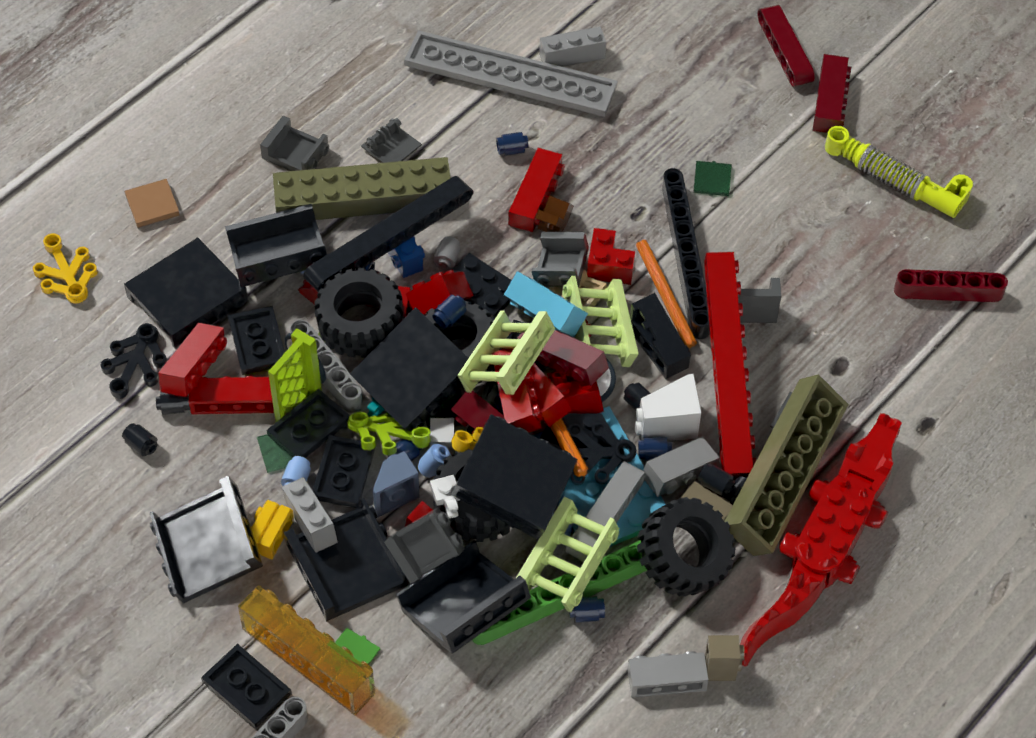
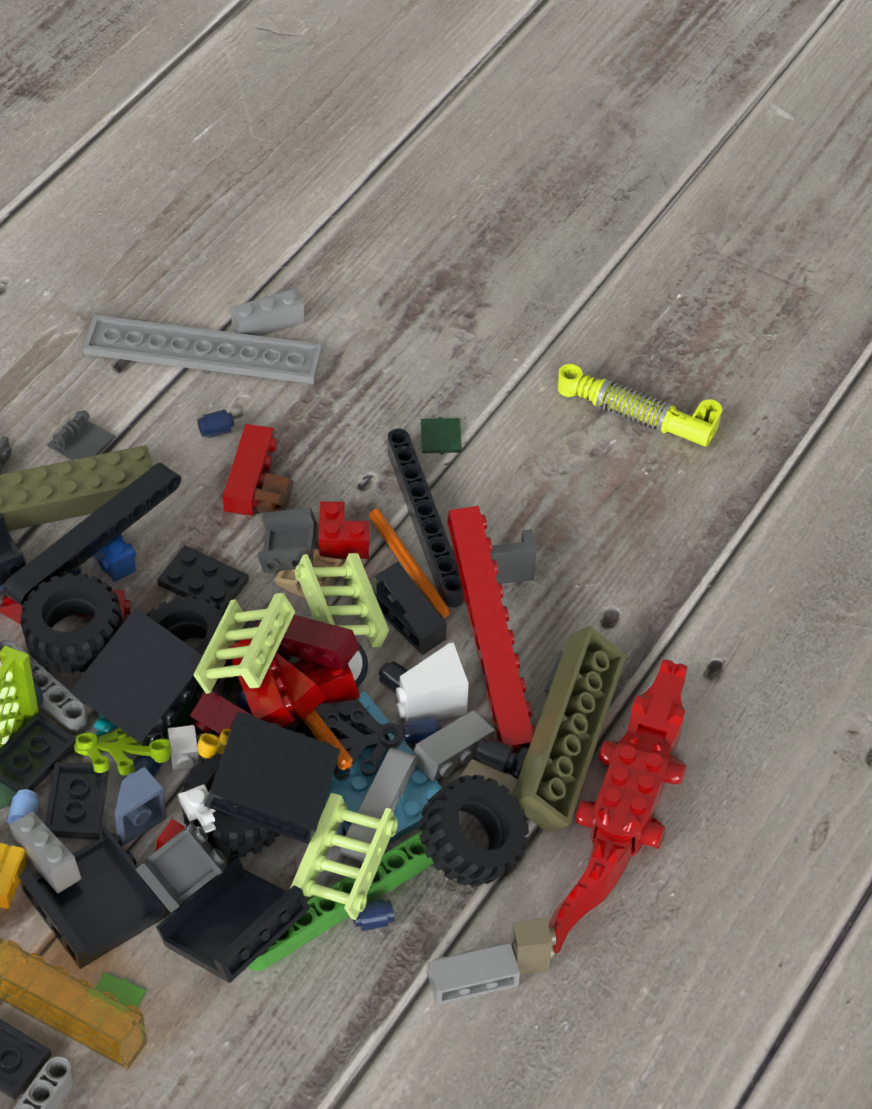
camera: 10 degrees left, 5 degrees down
red brick [406,270,474,316] -> none
light blue brick [418,444,451,478] -> none
dark blue brick [432,295,467,329] -> none
light grey brick [433,236,460,270] -> none
medium azure brick [504,271,588,337] -> none
dark red beam [757,5,815,87] -> none
dark red brick [812,54,852,133] -> none
dark red beam [894,269,1008,302] -> none

